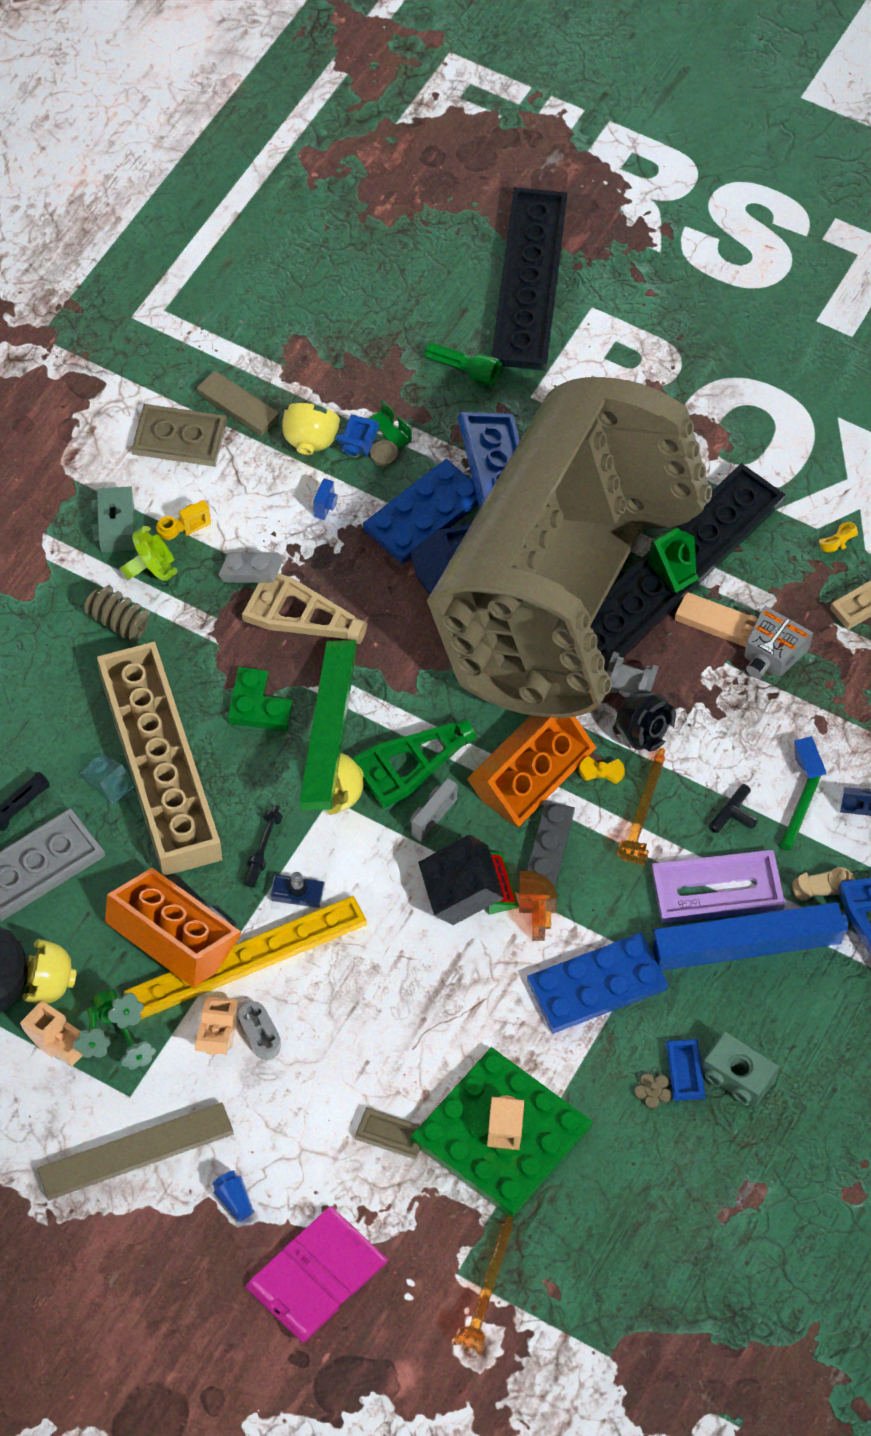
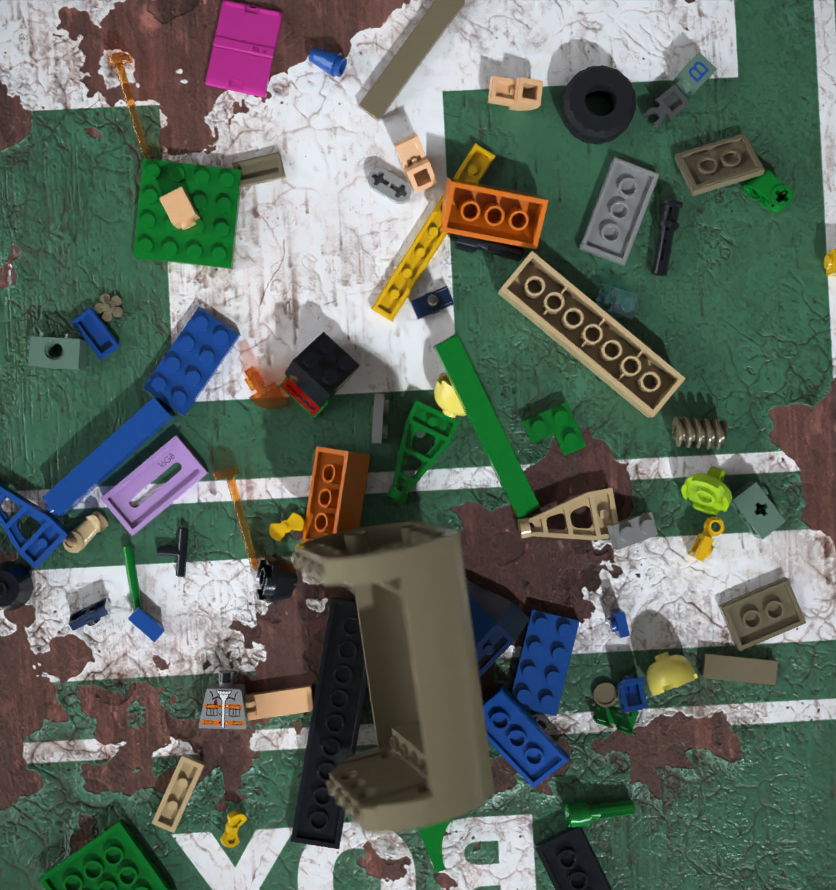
camera: 145 degrees right, 30 degrees up
light yellow cylinder [22,939,76,1004] -> none
sand green plant [73,989,156,1070] -> none
black piece [243,805,283,888] -> none
dark grey plate [524,801,575,892] -> none
light grey piece [607,652,659,694] -> none
green slope [648,527,699,593] -> none

